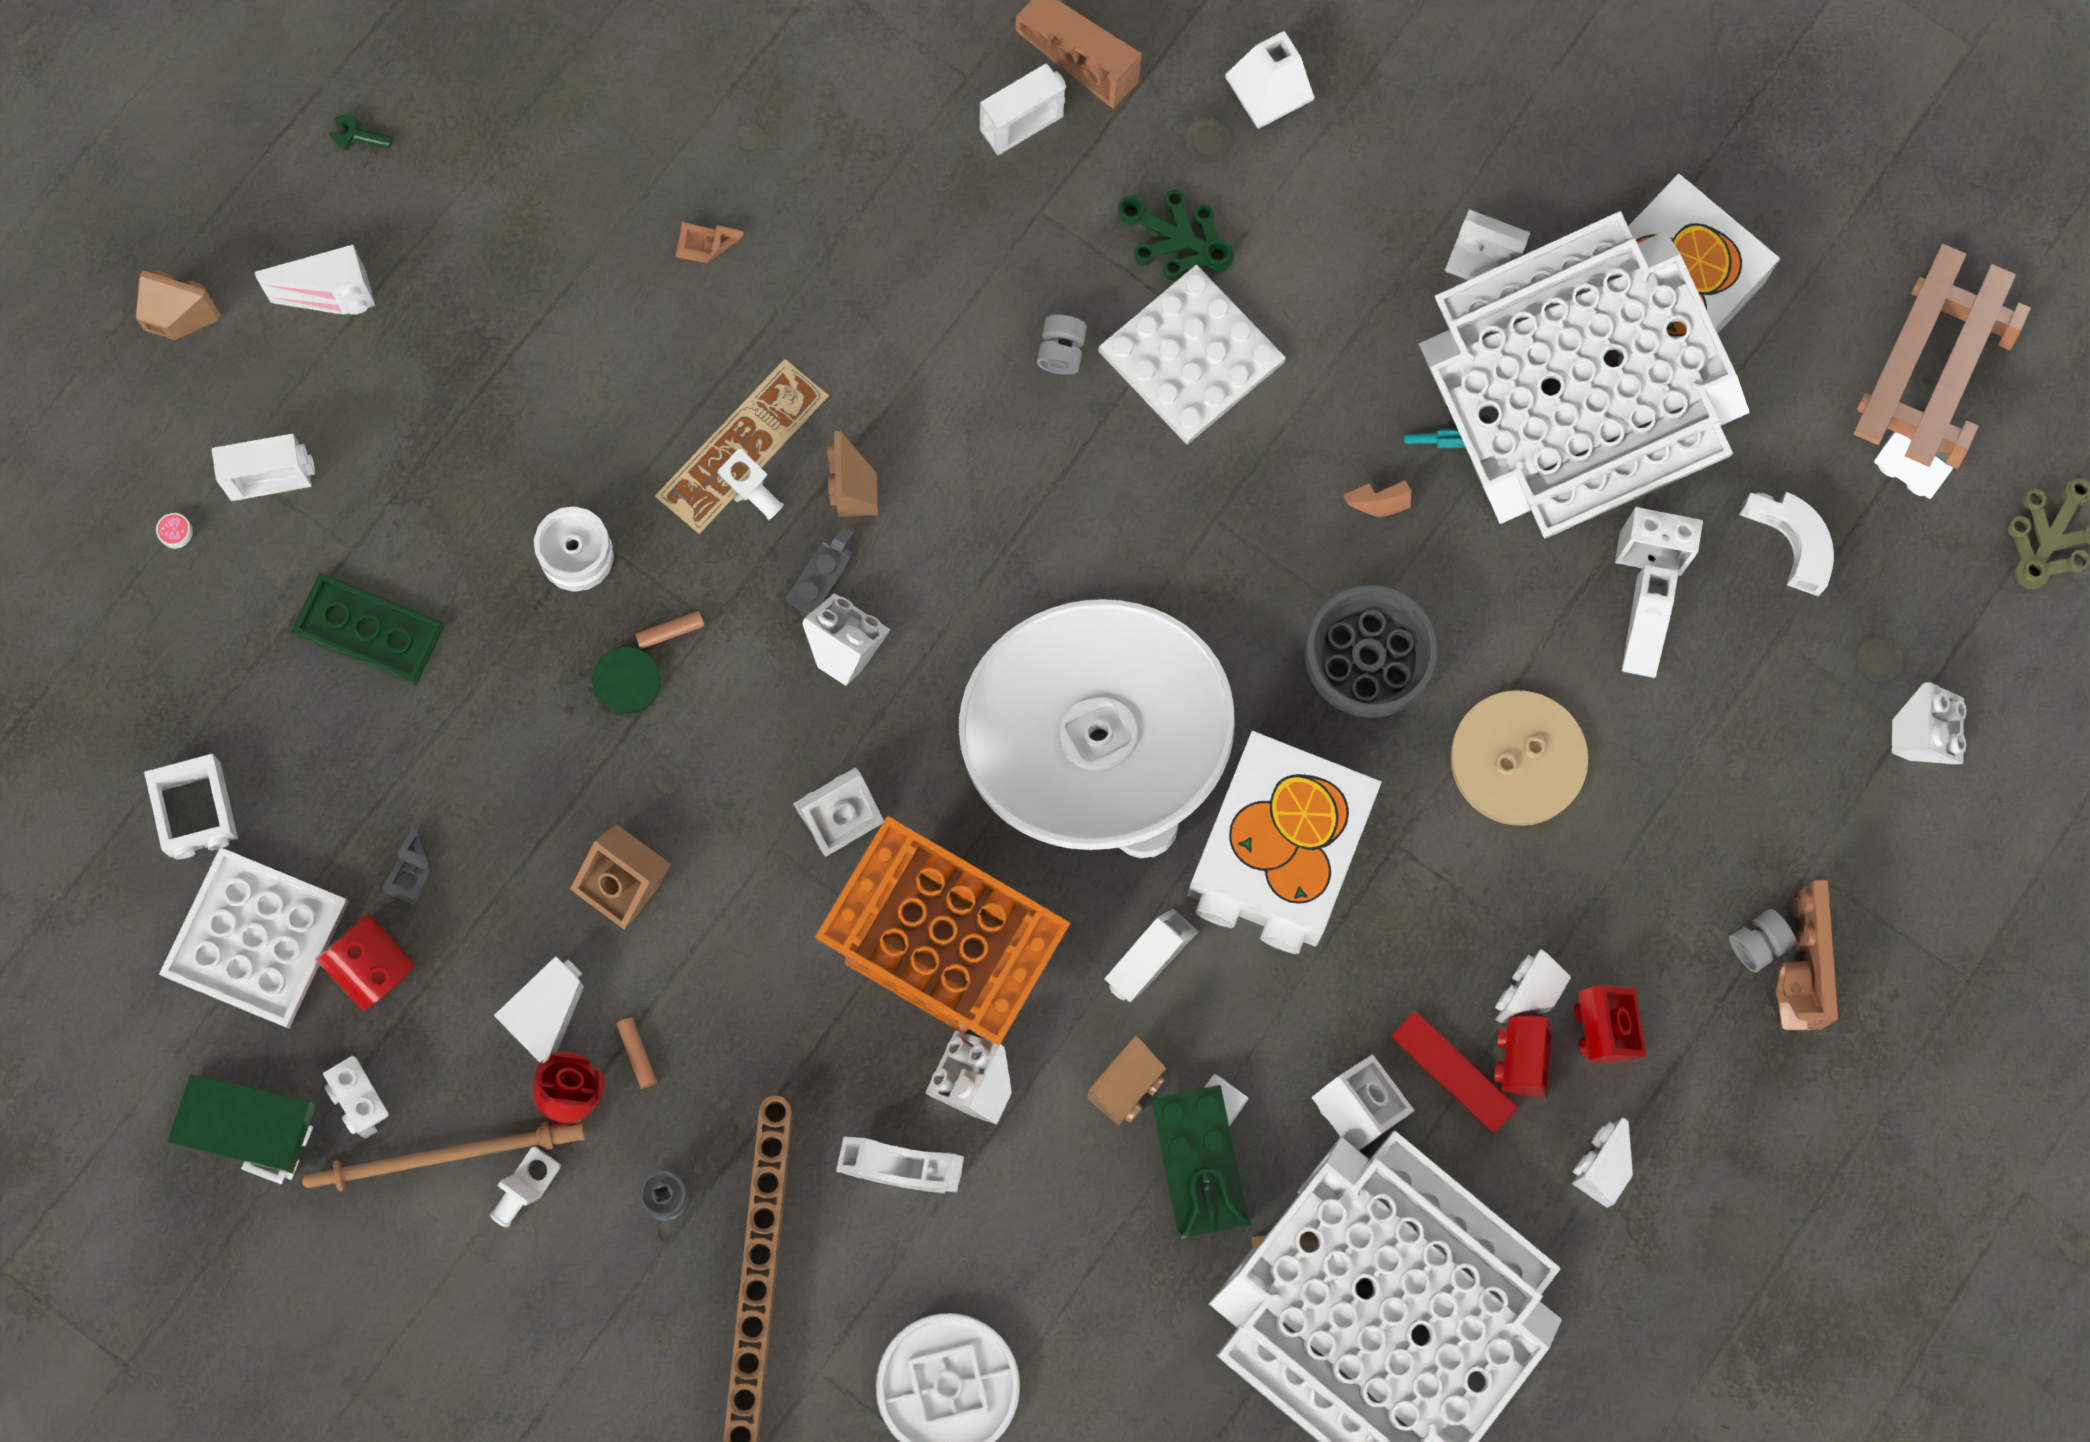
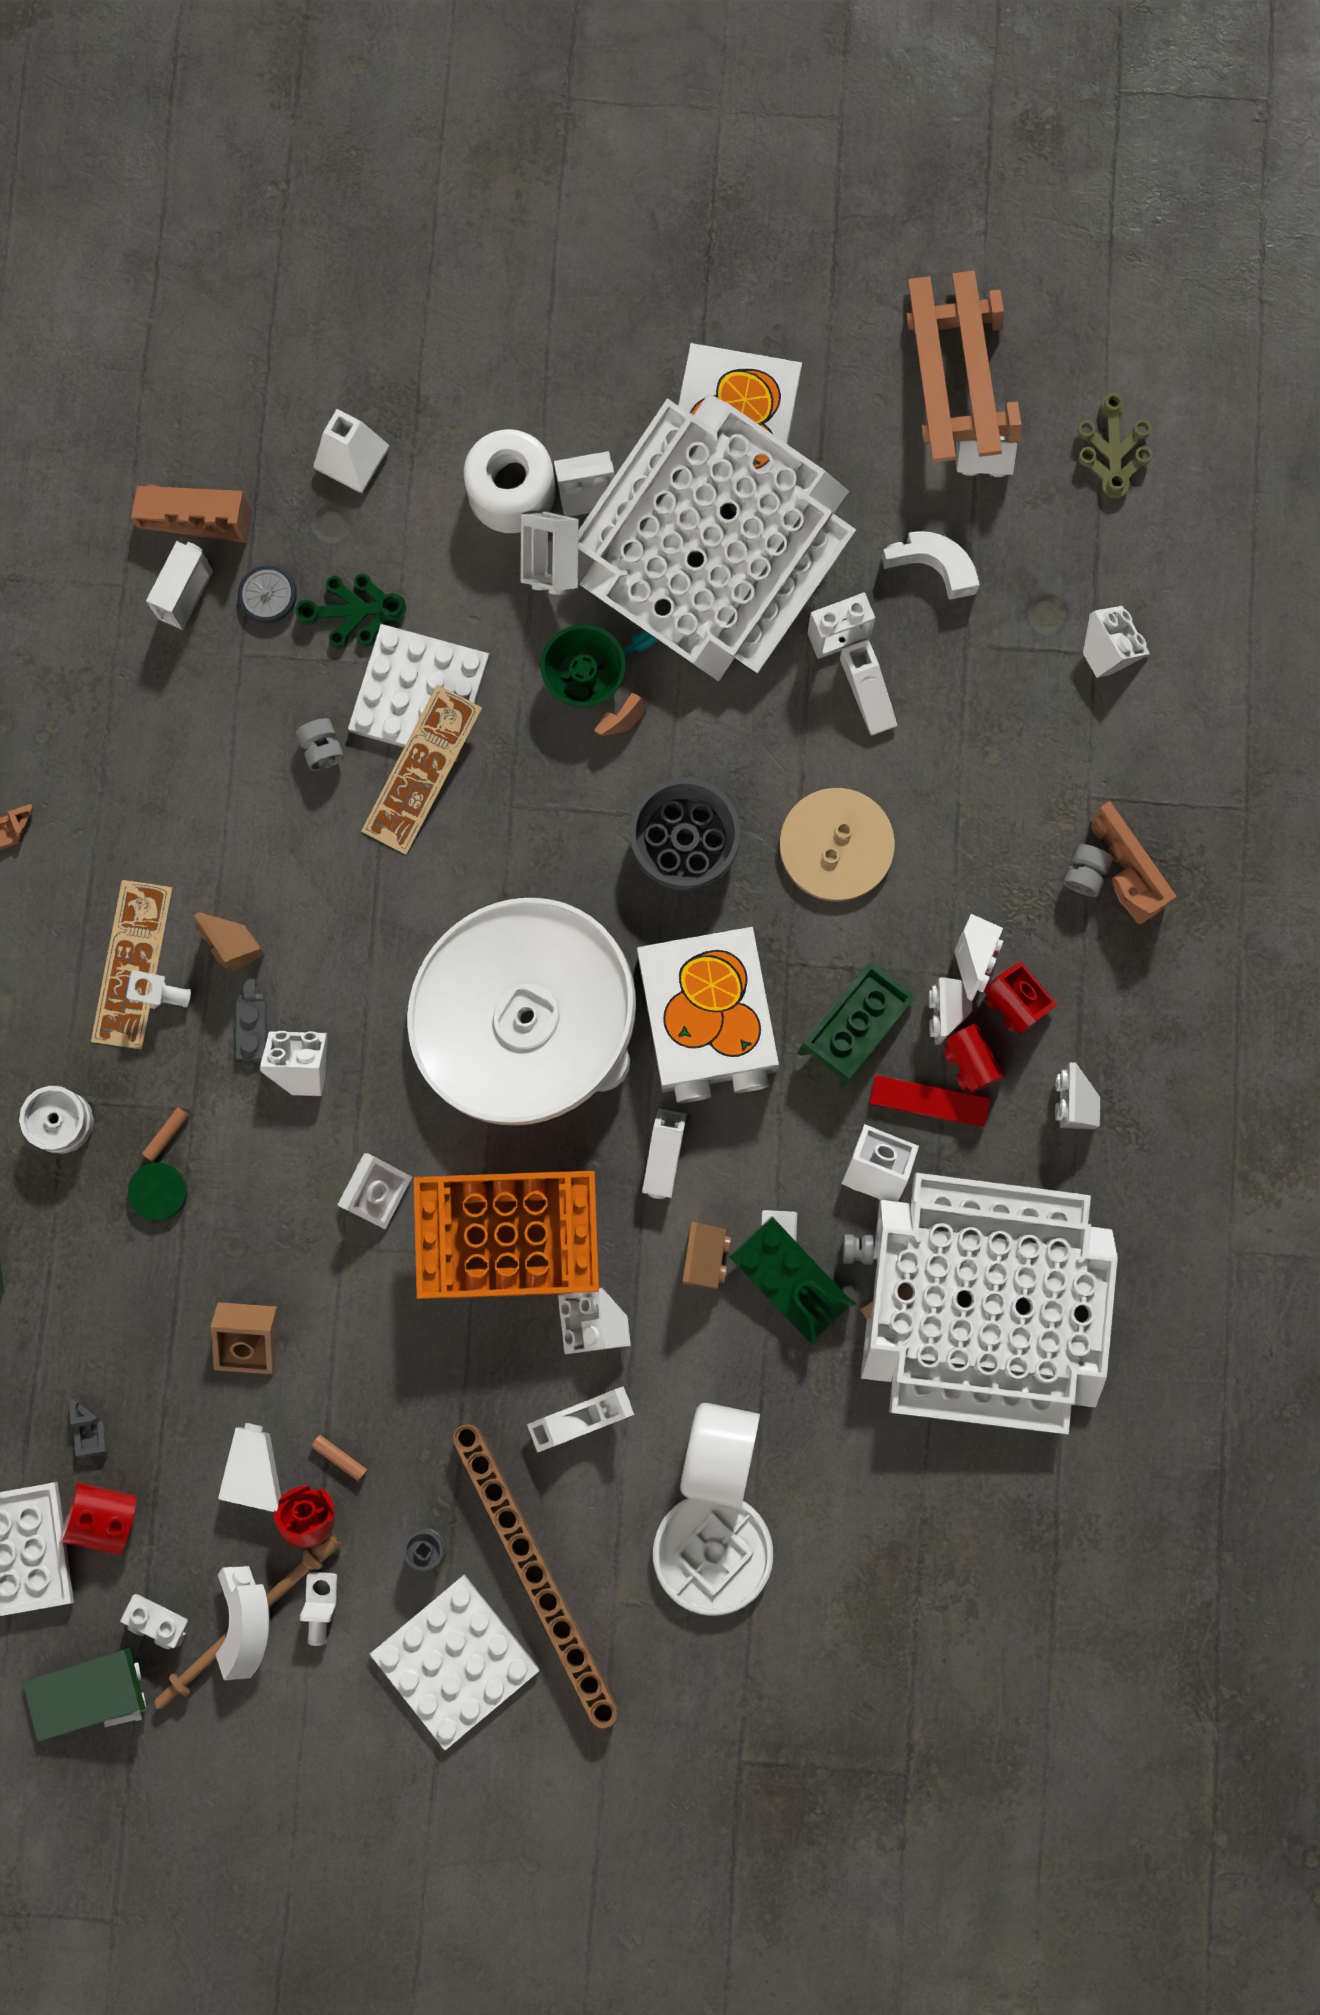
camera: 25 degrees left, 5 degrees up
none -> white arch [215,1566,269,1680]
none -> light grey wheel [238,566,297,623]
none -> sticker [361,684,482,855]
none -> white plate [370,1574,540,1750]
none -> white piece [463,429,556,533]
none -> white window [521,512,578,594]
none -> dark green piece [540,624,626,708]
none -> white piece [680,1403,760,1509]
none -> dark green plate [797,962,916,1089]
none -> light grey wheel [843,1234,874,1265]
none -> white slope [954,914,1004,1001]

